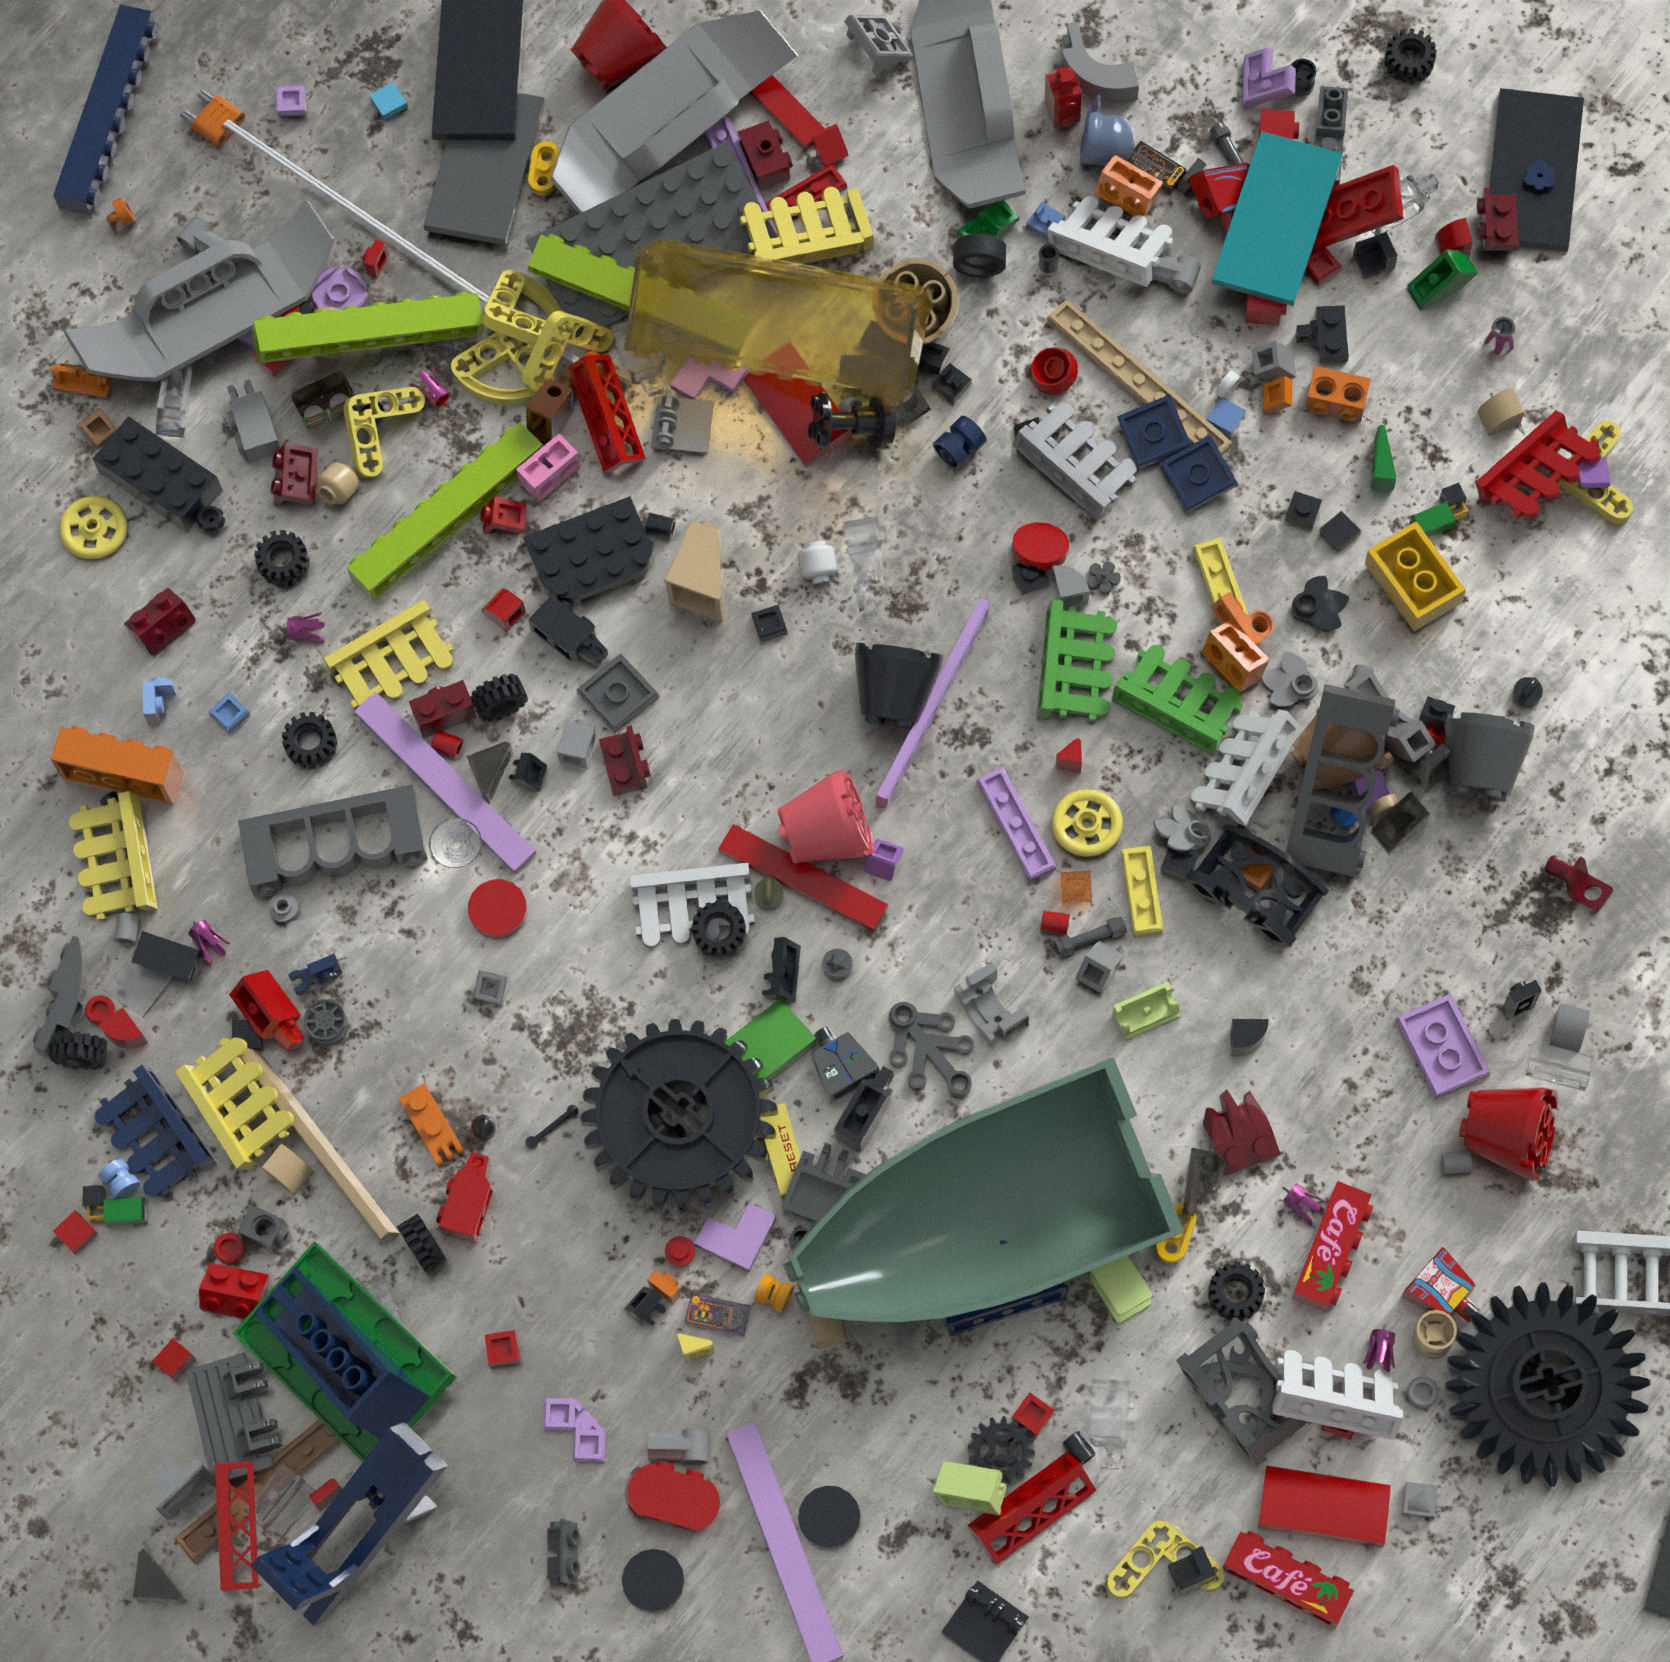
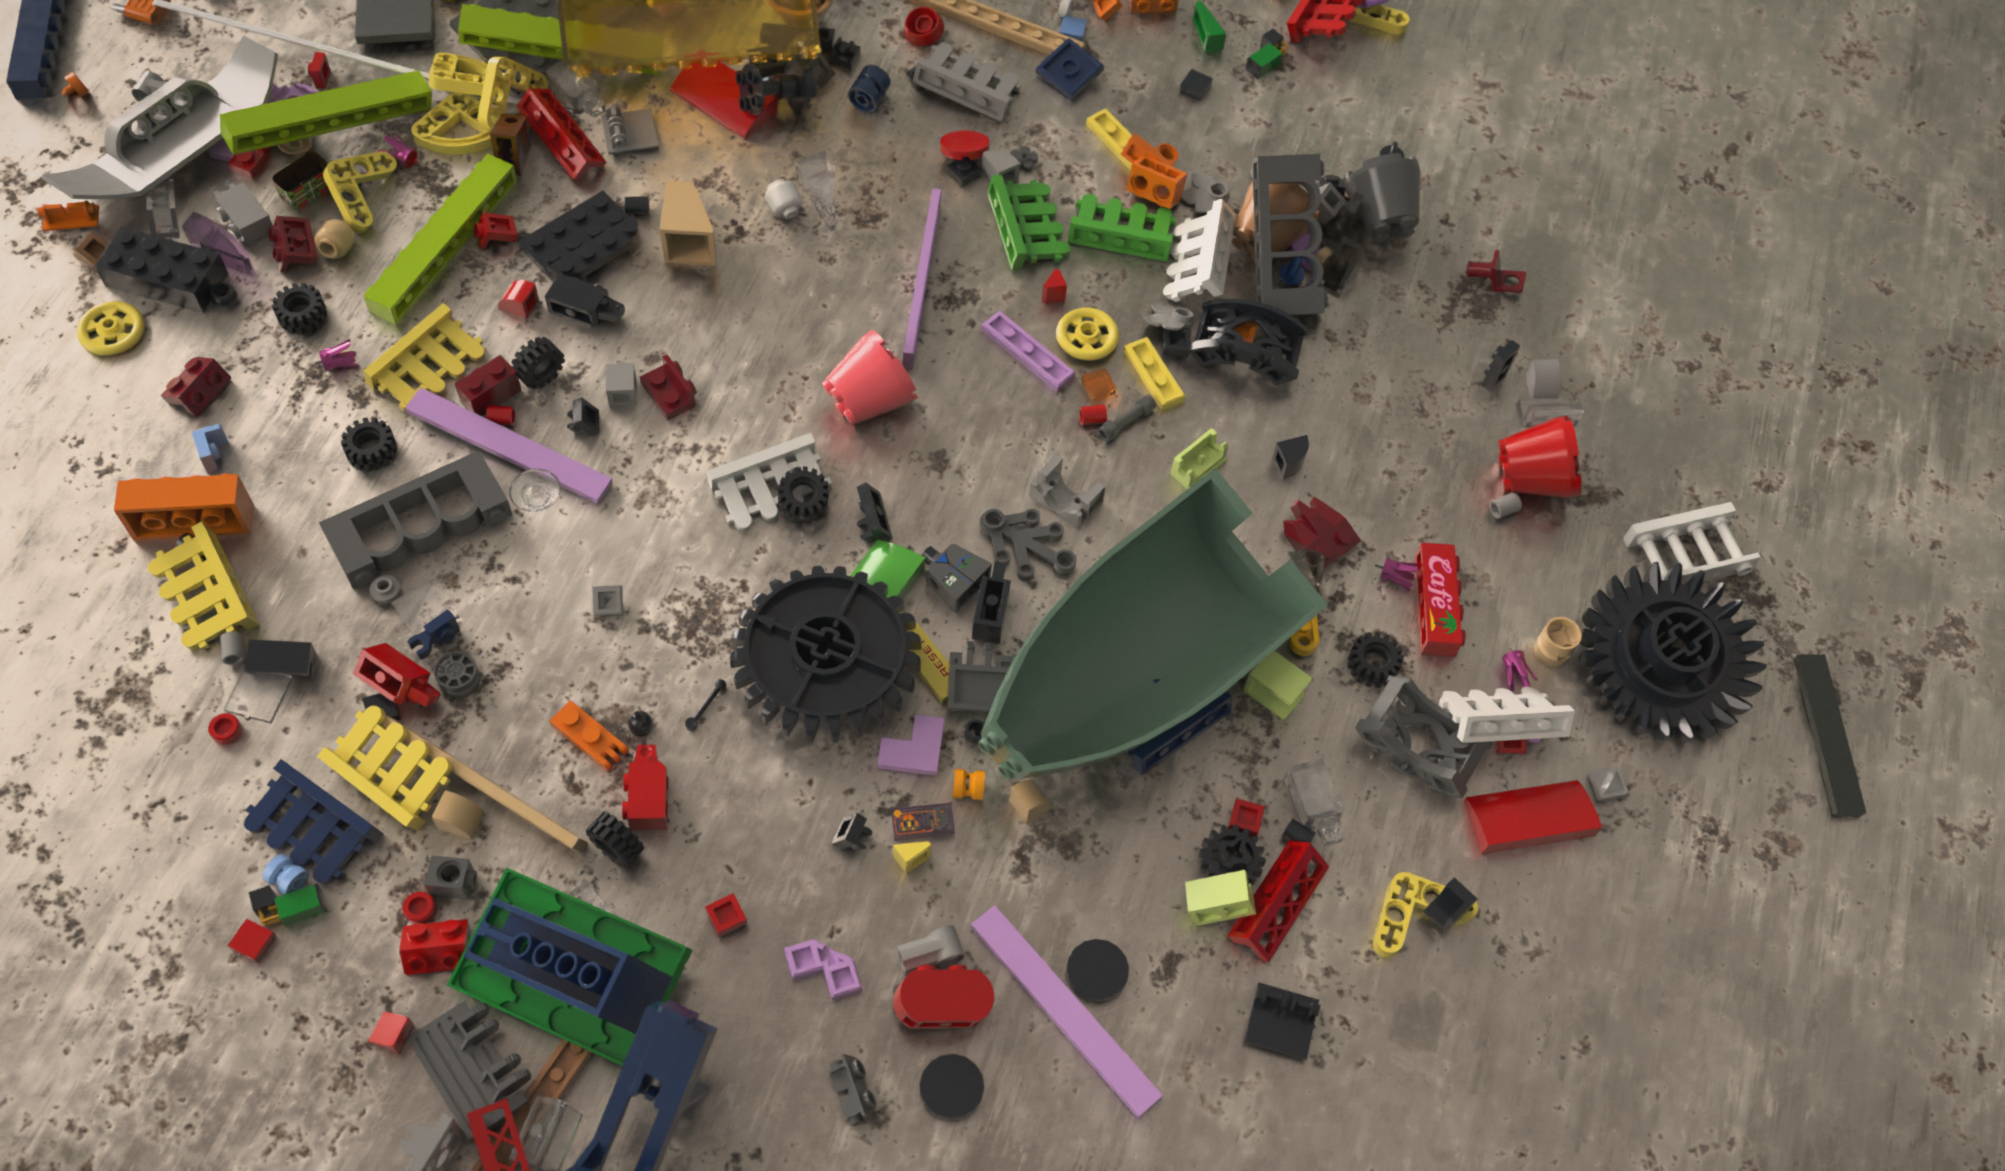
camera: 30 degrees left, 10 degrees down
dark grey slope [33,936,88,1059] -> none
black tyre [50,1031,108,1070] -> none
red brick [98,1007,148,1049] -> none
flat silver piece [188,920,230,964] -> none
medium blue tile [208,693,250,734] -> none
red tile [309,1478,342,1511] -> none
clear smoke slope [466,741,514,804] -> none
red tile [468,879,527,938] -> none
bright pink brick [516,433,581,502] -> none
dark grey tile [576,654,659,733] -> none
orange plate [647,1270,681,1305] -> none
red plate [665,1236,695,1267] -> none
lavender tile [670,341,749,399] -> none
red tile [718,824,889,932] -> none
black tile [751,604,788,642] -> none
olive tile [754,877,784,909] -> none
dark grey tile [822,949,853,980] -> none
black cone [854,643,943,729] -> none
medium lavender slope [864,839,904,881] -> none
light grey brick [1075,941,1124,993] -> none
dark blue tile [1117,394,1191,470] -> none
red brick [1222,1531,1355,1629] -> none
black plate [1285,491,1322,529] -> none
black plate [1292,576,1349,630] -> none
yellow brick [1365,522,1466,632] -> none
lavender tile [1395,994,1491,1100] -> none
torso [1402,1247,1481,1323] -> none
light grey tile [1406,1377,1439,1410] -> none
none -> clear purple slope [182,211,256,276]

